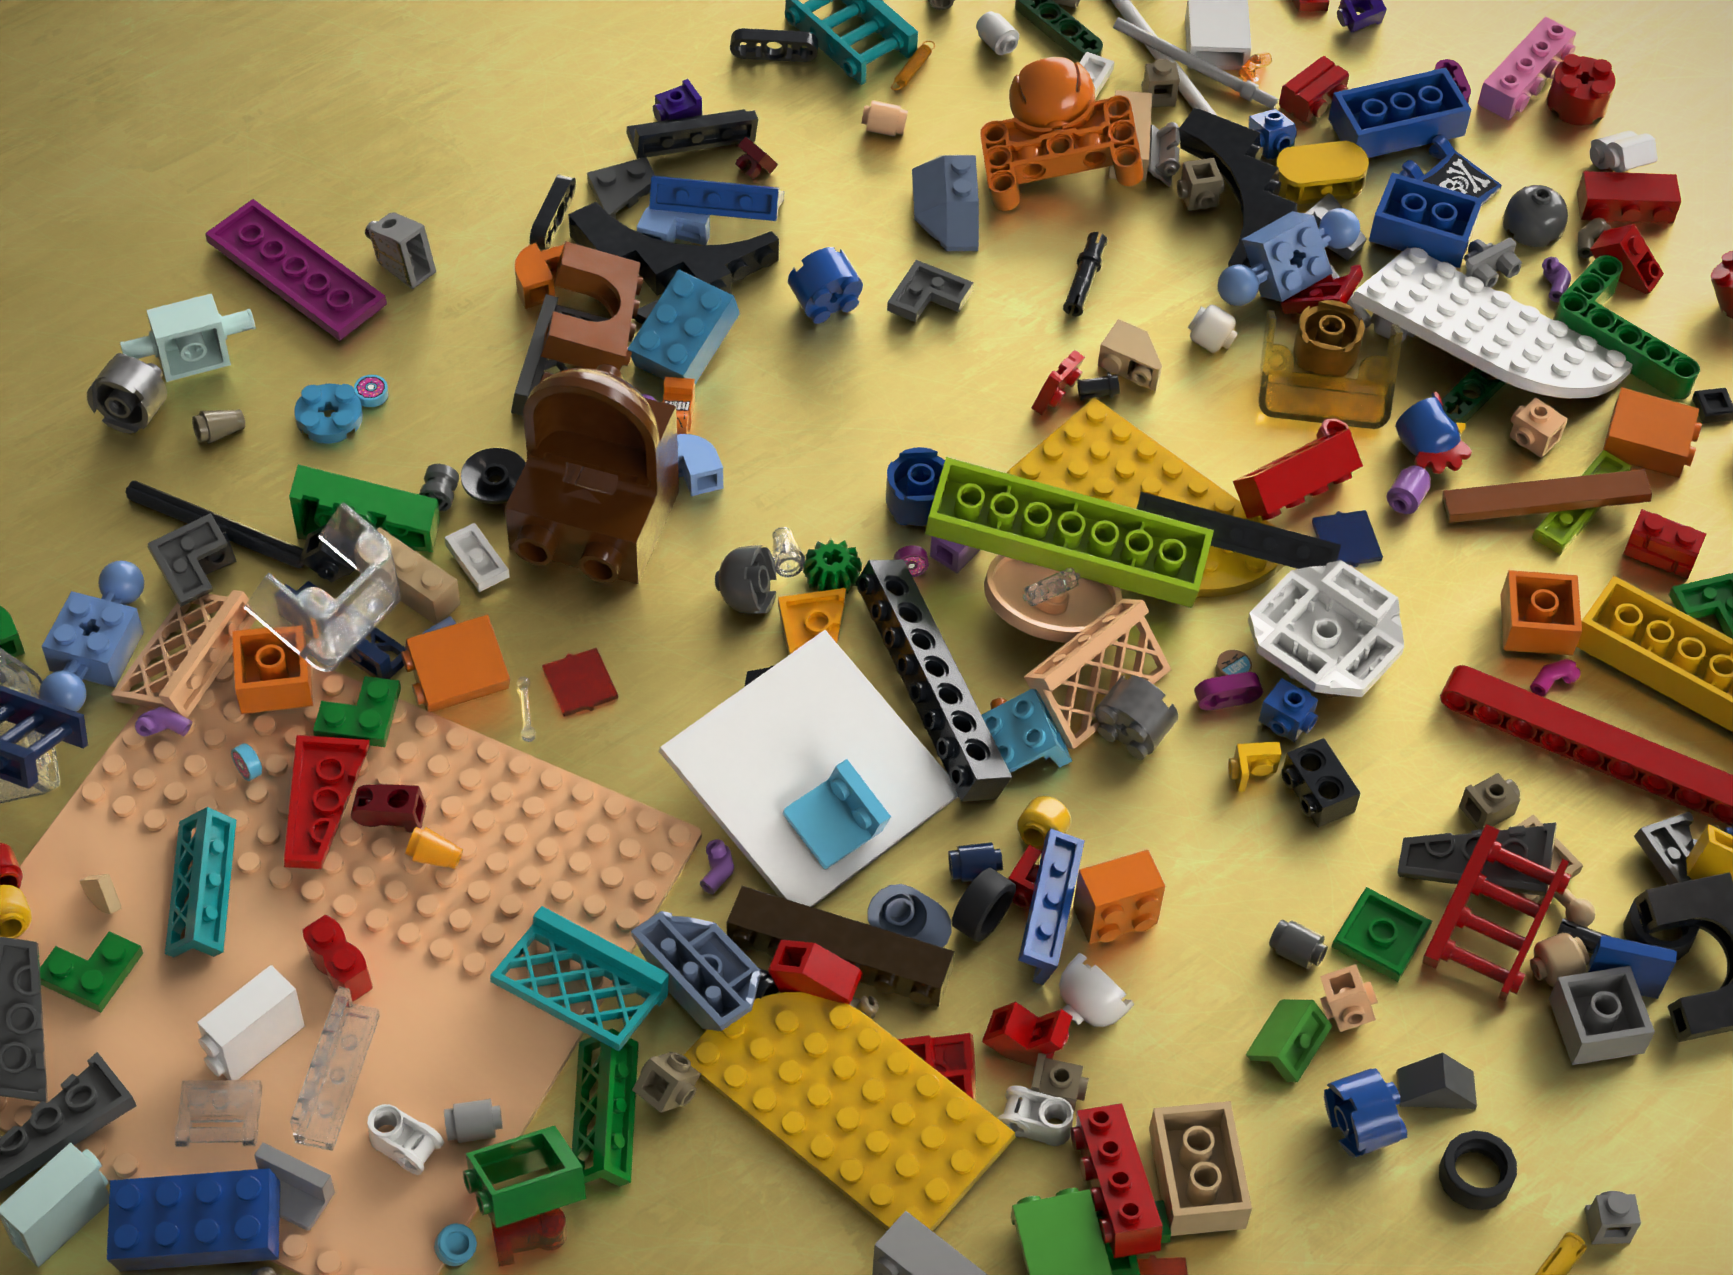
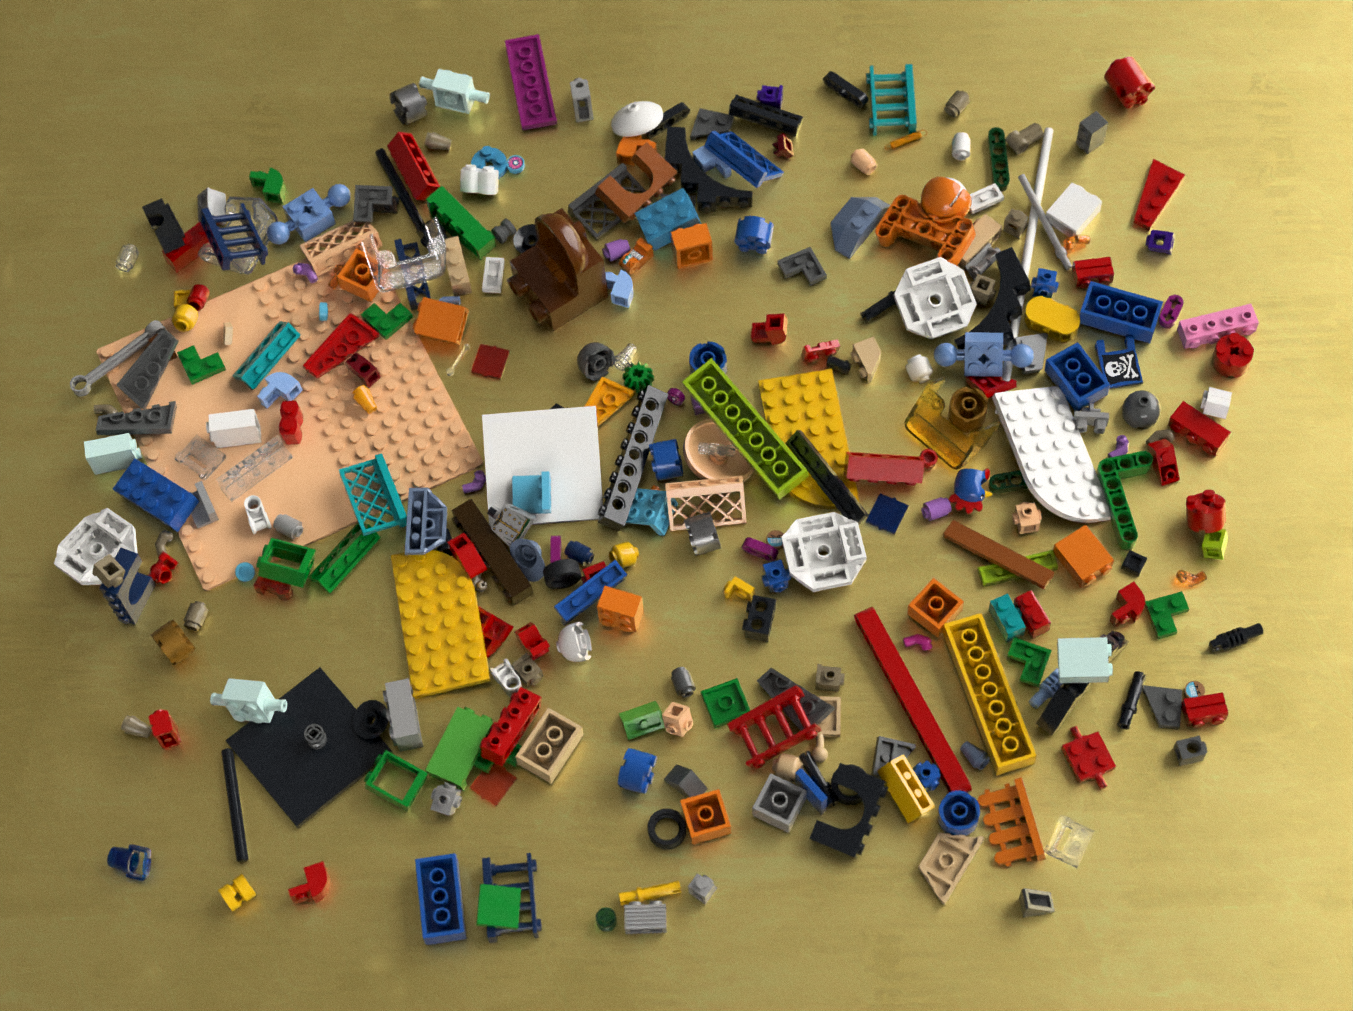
camera: 45 degrees right, 10 degrees up
dark tan brick [632,1052,701,1113] -> none
none -> light blue brick [257,372,303,409]
none -> clear orange arm [327,265,344,290]
none -> red brick [387,132,440,201]
none -> white brick [460,165,499,195]
none -> light grey torso [487,504,537,547]
none -> magenta beam [550,535,562,563]
none -> white dish [611,101,663,137]
none -> blue brick [649,439,683,481]
none -> orange brick [671,223,713,269]
none -> orange brick [680,789,731,845]
none -> red brick [751,313,788,345]
none -> white piece [893,257,977,340]
none -> teal brick [988,594,1026,643]

